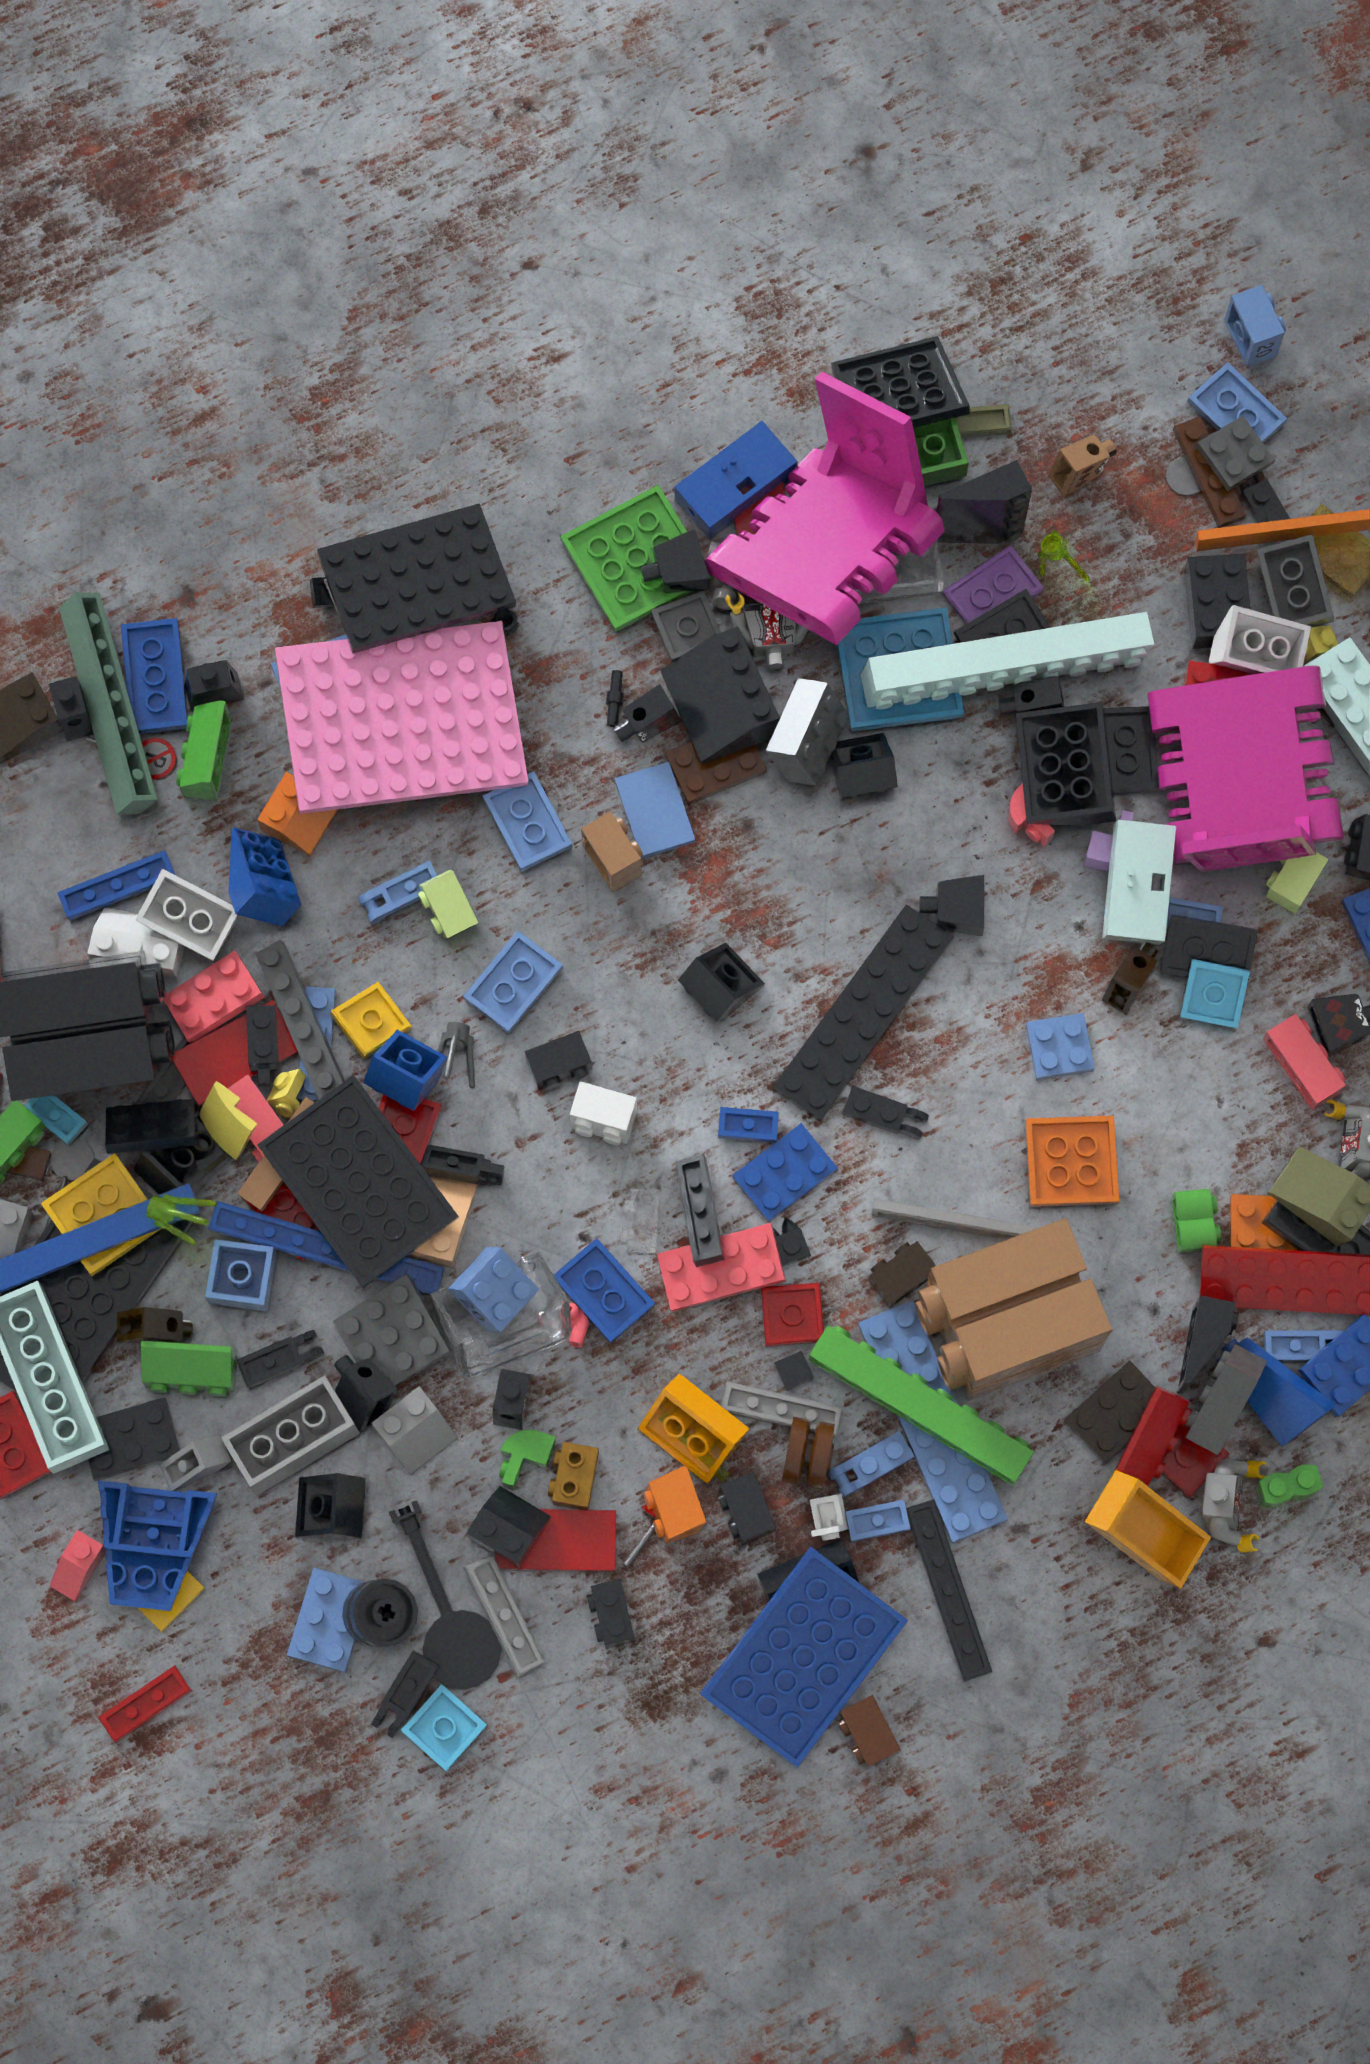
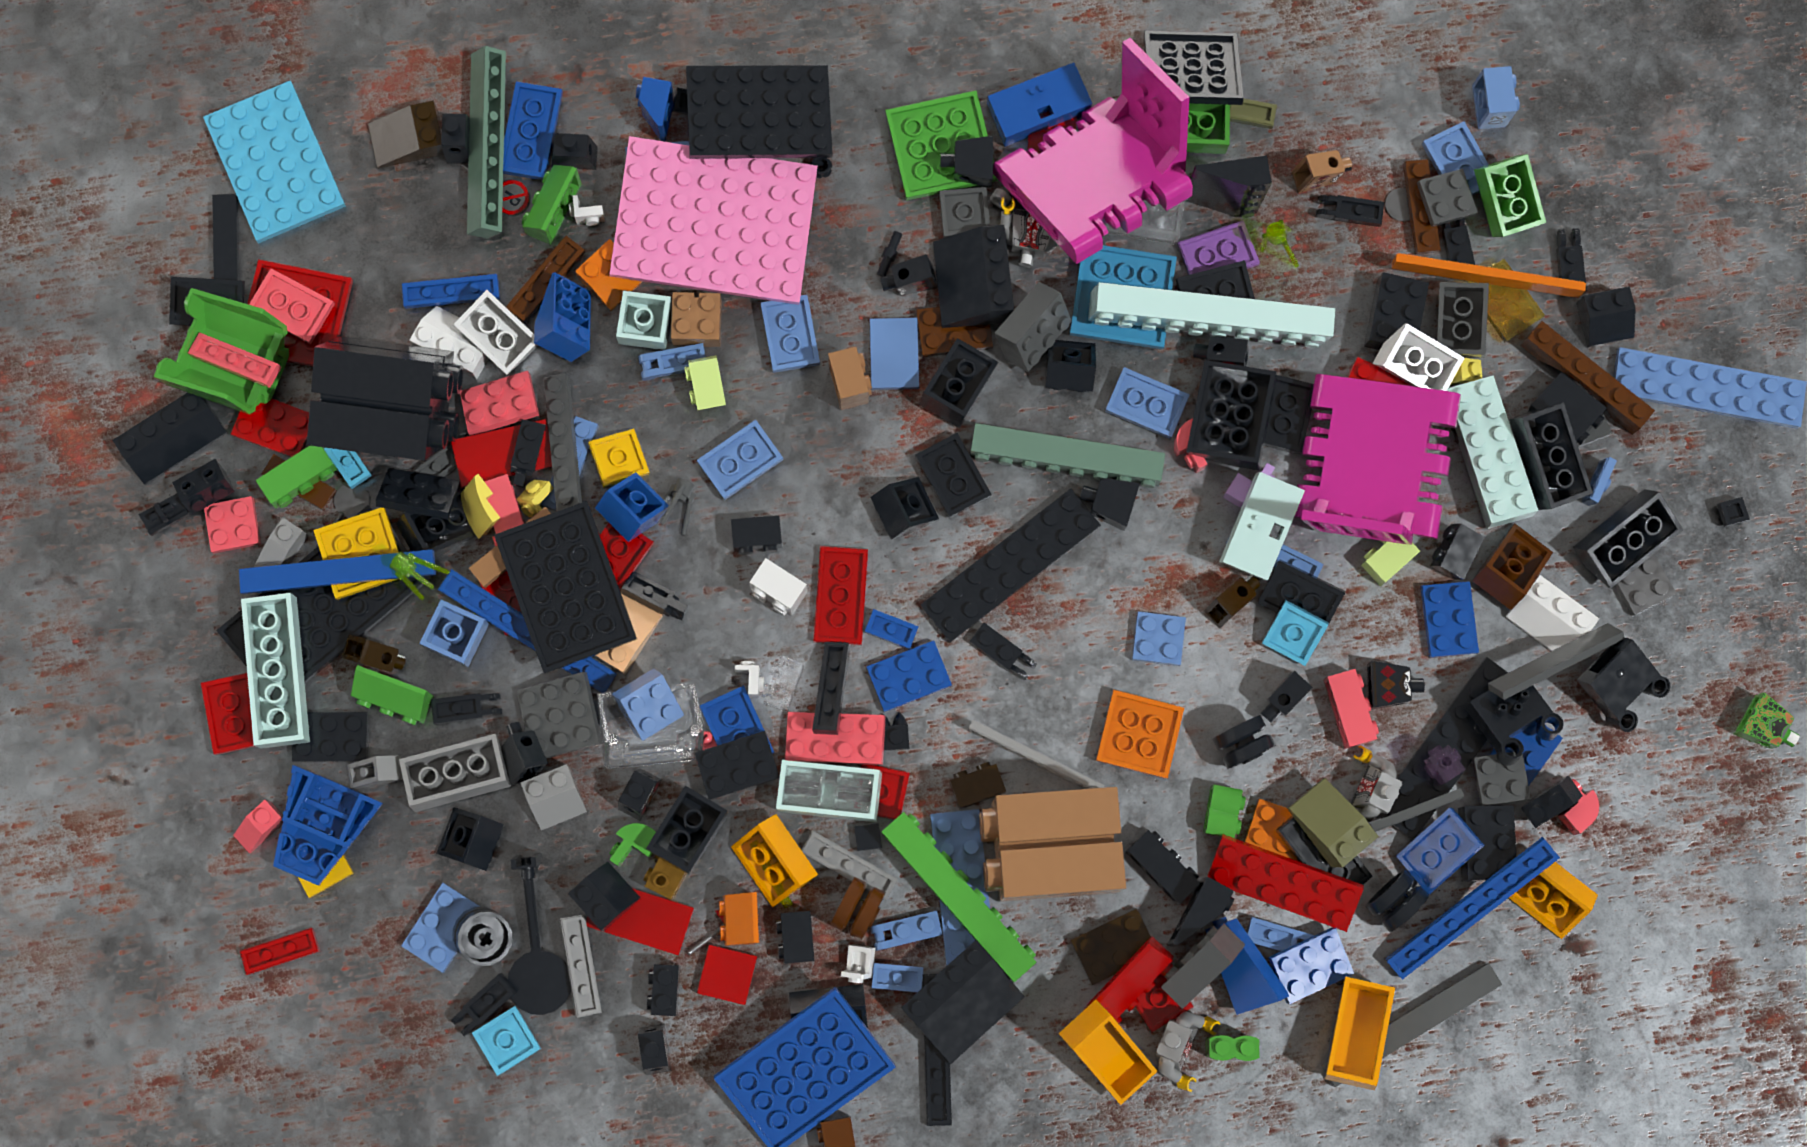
camera: 10 degrees right, 5 degrees up
none -> reddish brown plate [506,236,585,324]
none -> white bracket [569,195,605,226]
none -> light aqua brick [616,291,672,350]
none -> blue slope [636,77,674,142]
none -> black torso [638,1024,672,1075]
none -> black slope [646,786,728,874]
none -> medium nougat piece [671,292,722,347]
none -> black plate [695,731,780,800]
none -> red tile [697,945,758,1005]
none -> white bracket [734,661,764,698]
none -> clear brick [776,760,882,822]
none -> red tile [813,546,868,646]
none -> black slope [901,940,1025,1064]
none -> black plate [915,433,992,519]
none -> black slope [919,338,998,428]
none -> sand green brick [970,423,1165,488]
none -> medium blue plate [1105,367,1190,439]
none -> black brick [1125,830,1201,905]
none -> black wheel [1212,715,1276,770]
none -> black torso [1260,671,1313,723]
none -> black hinge [1316,195,1384,227]
none -> bright green brick [1474,154,1546,237]

